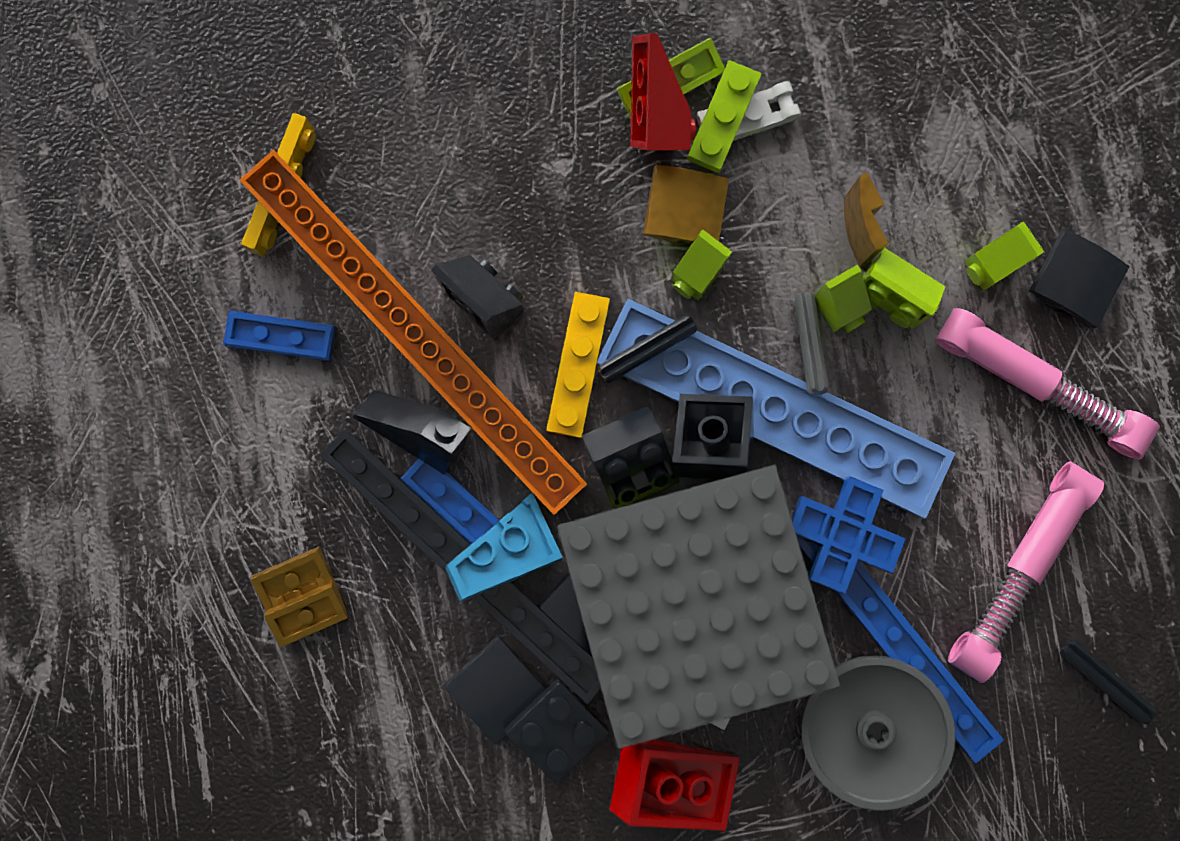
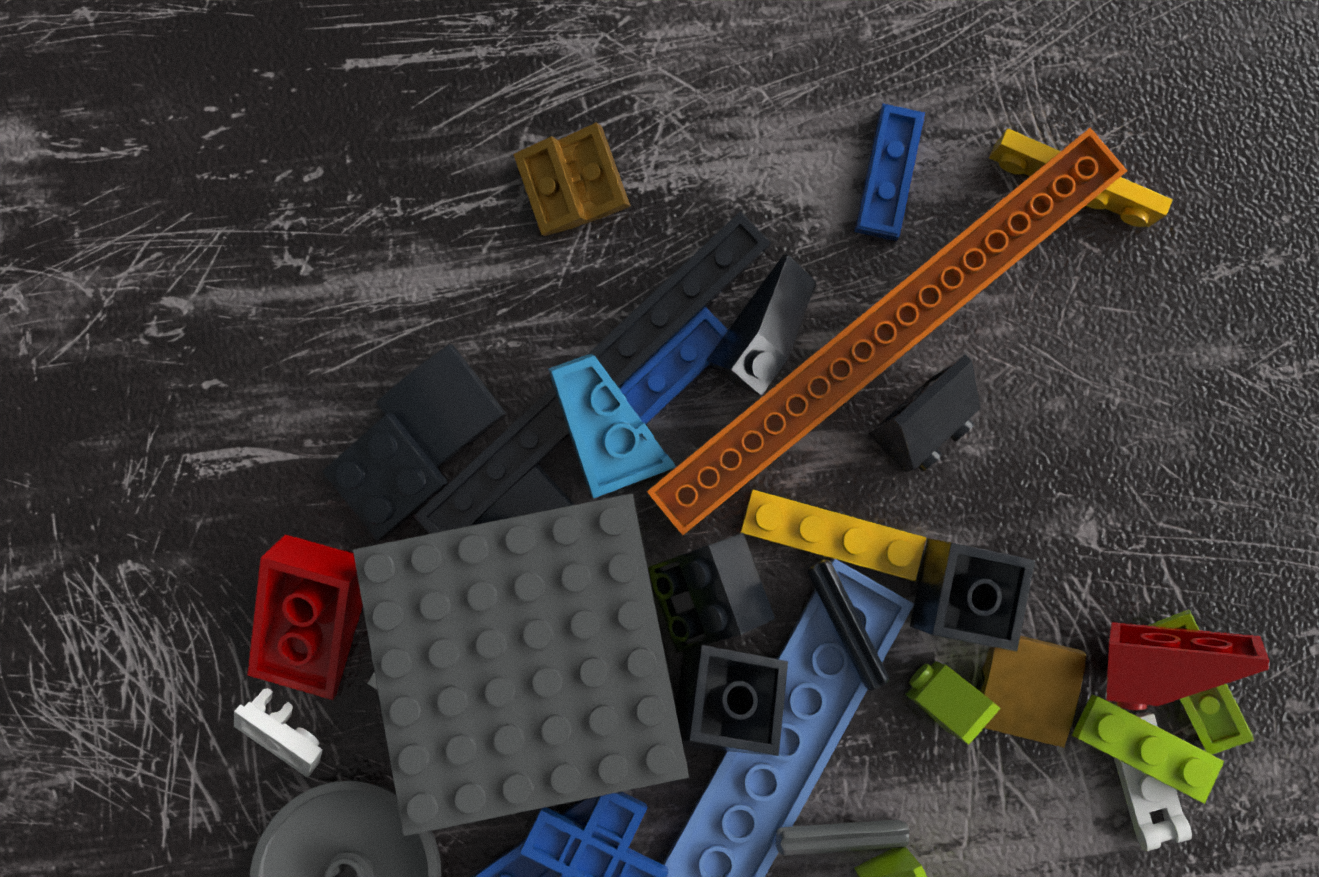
camera: 90 degrees right, 0 degrees up
none -> white plate [234,688,323,778]
none -> black slope [910,538,1035,651]

